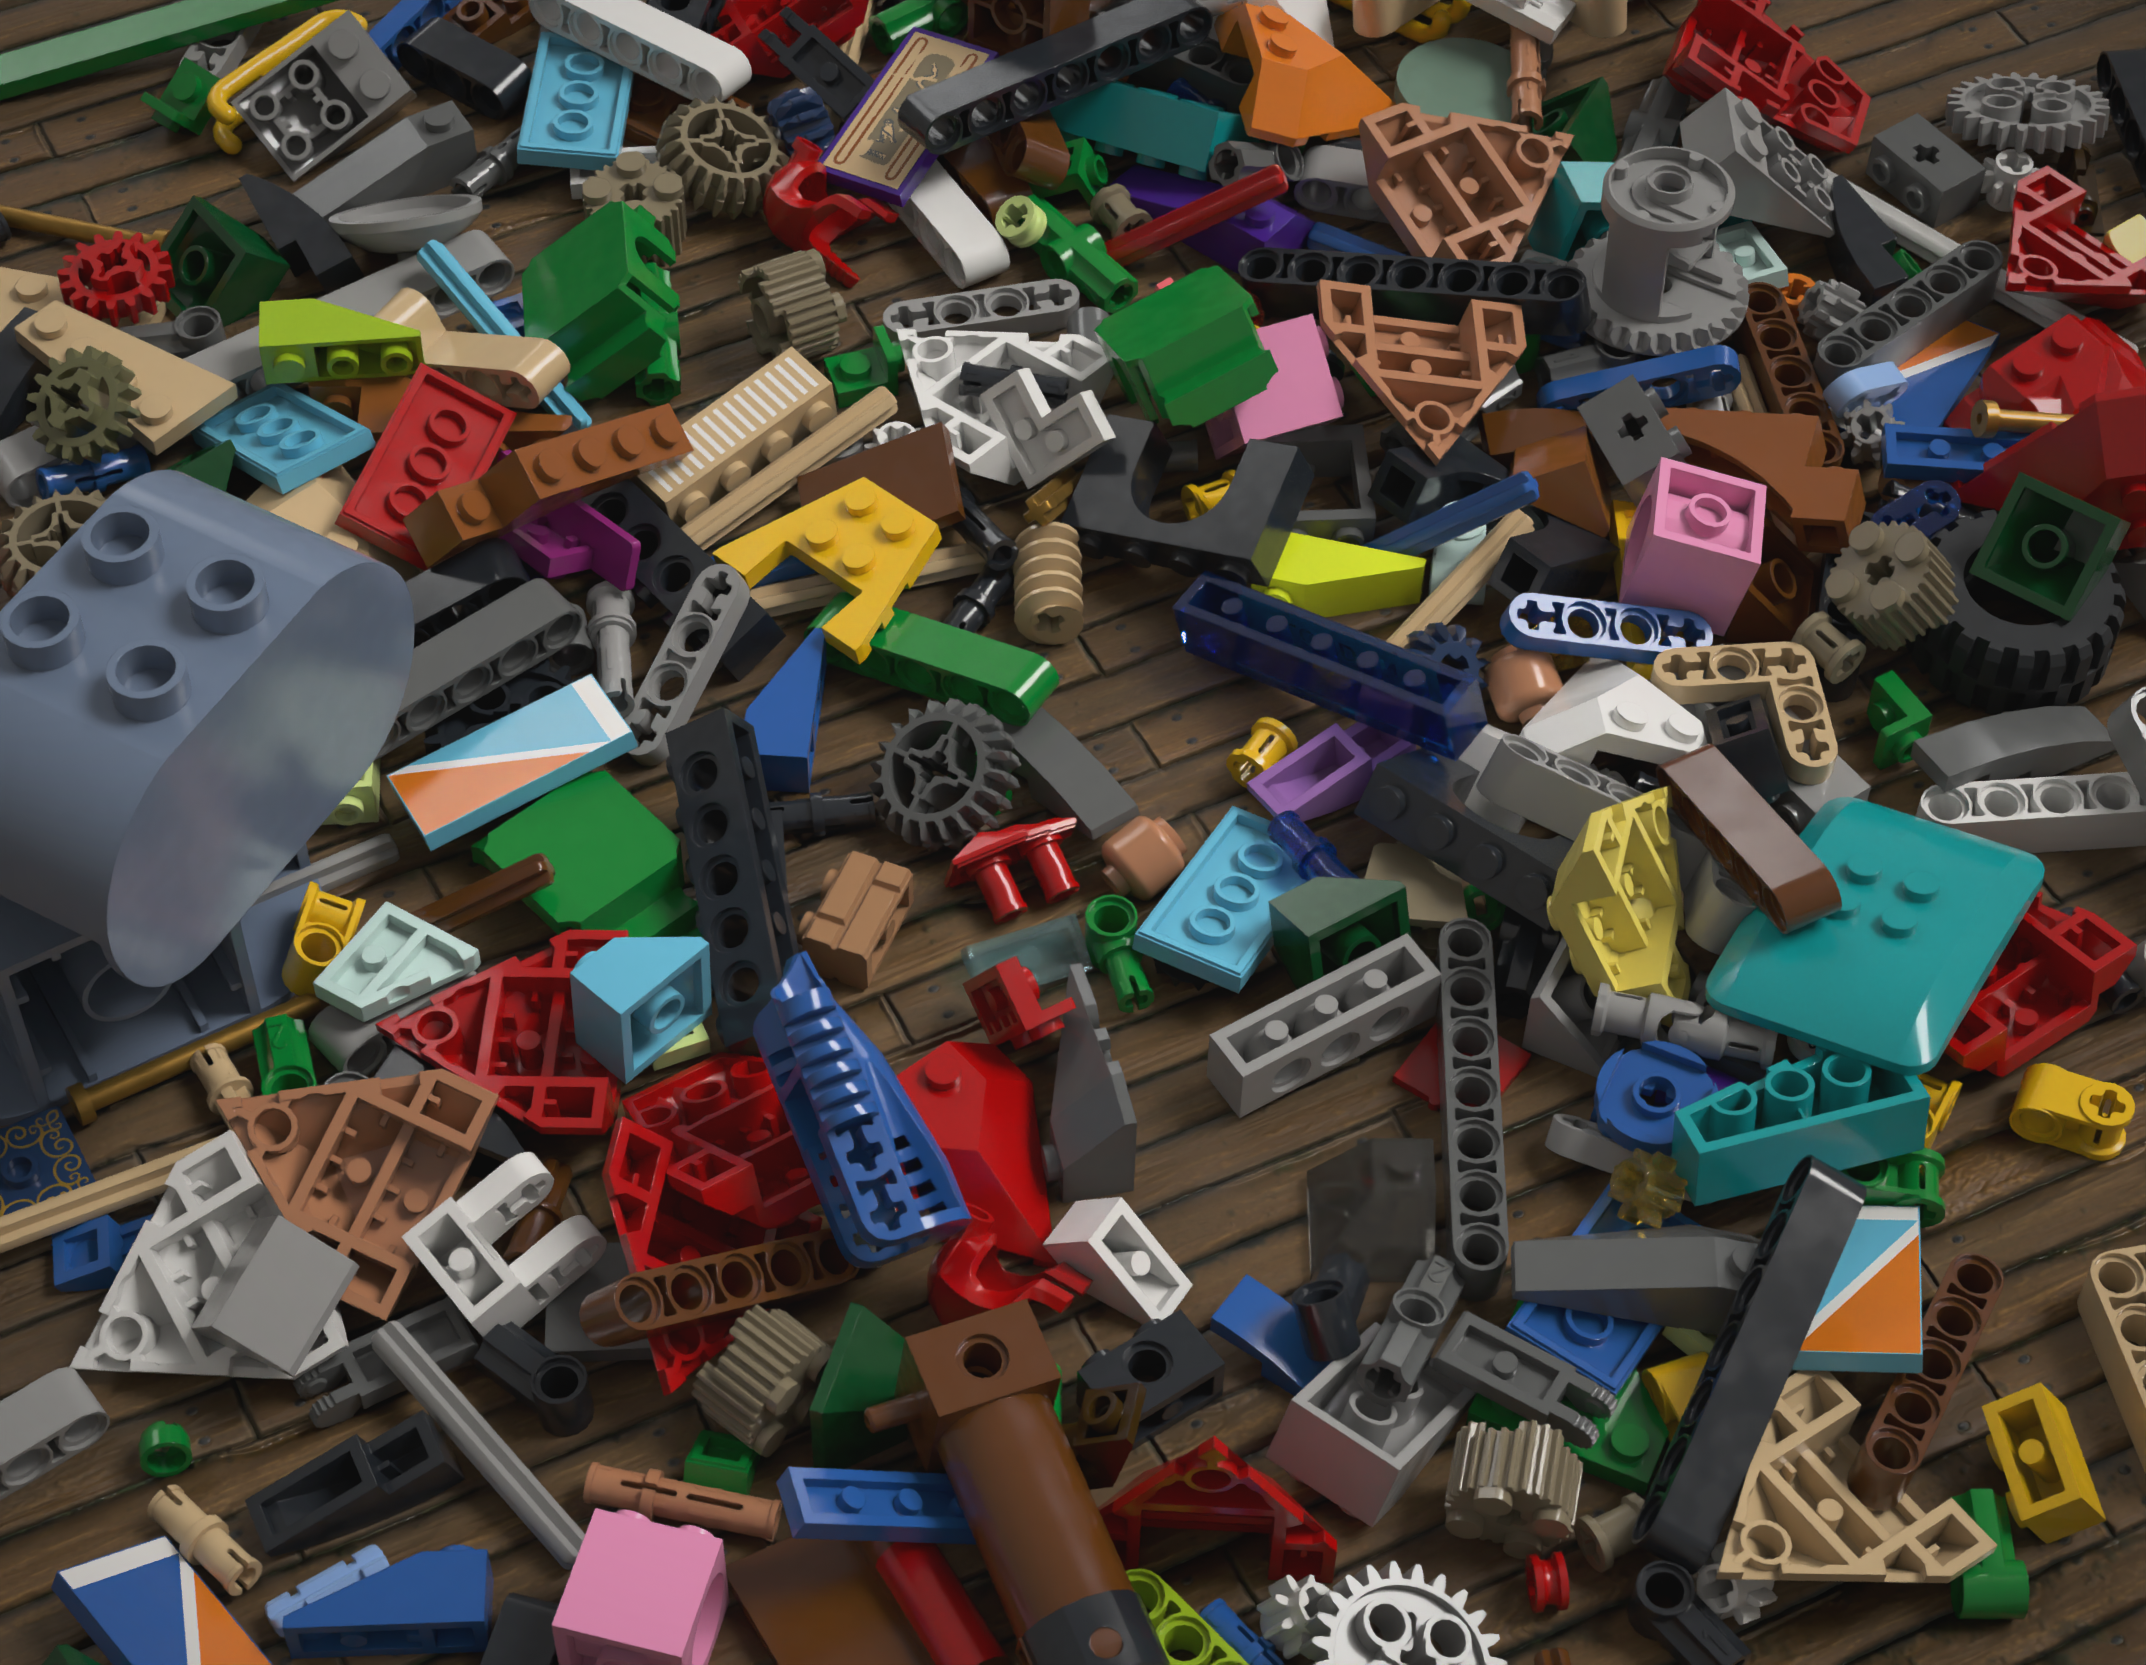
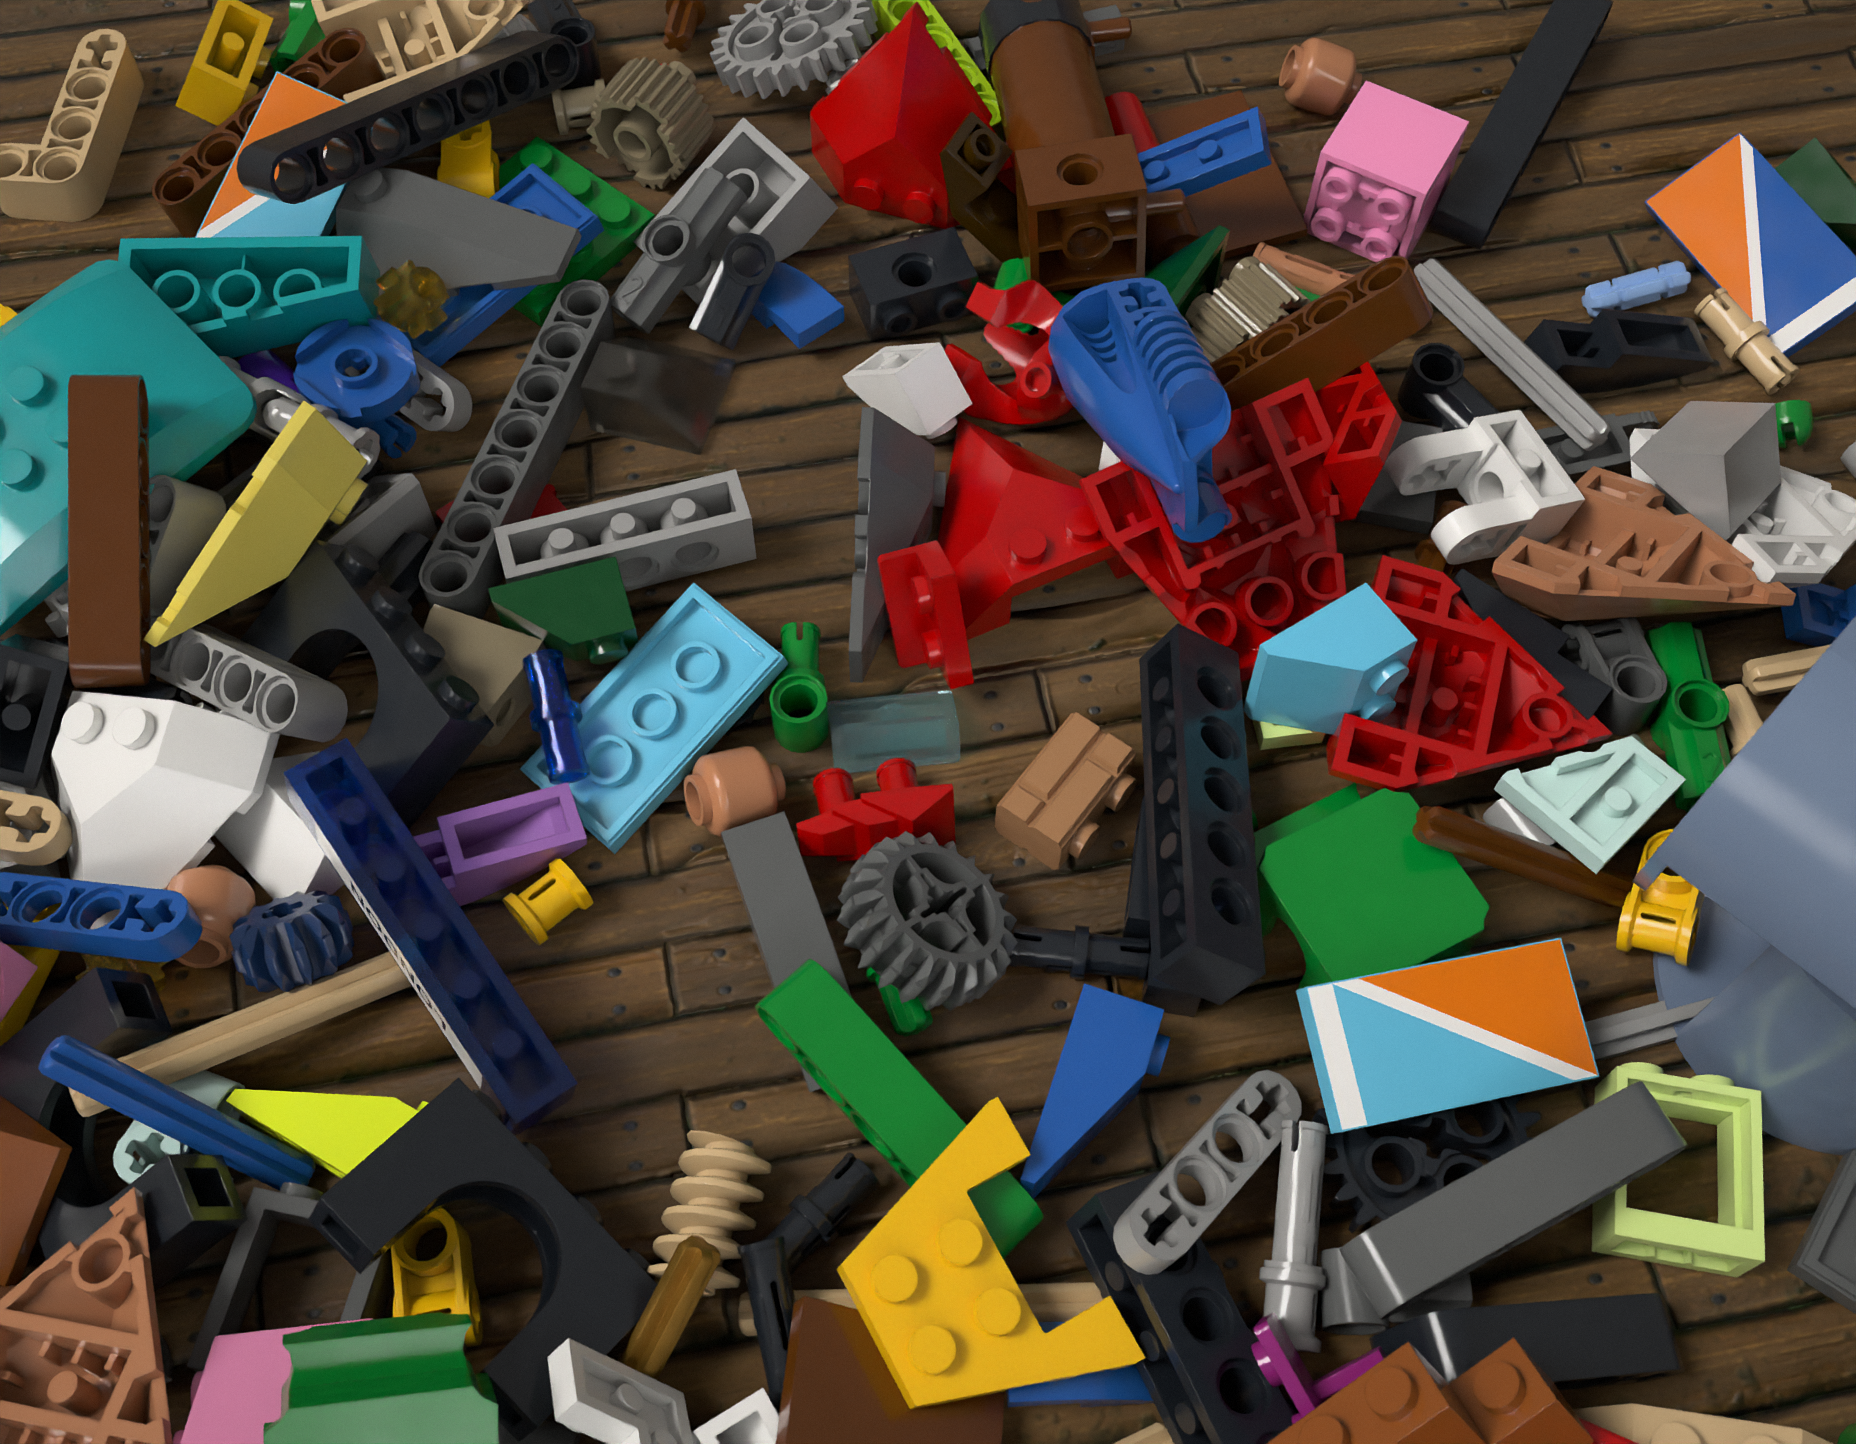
camera: 165 degrees left, 10 degrees up
blue slope [282,1545,494,1659] -> none
dark grey hinge [1432,1311,1618,1450] -> none

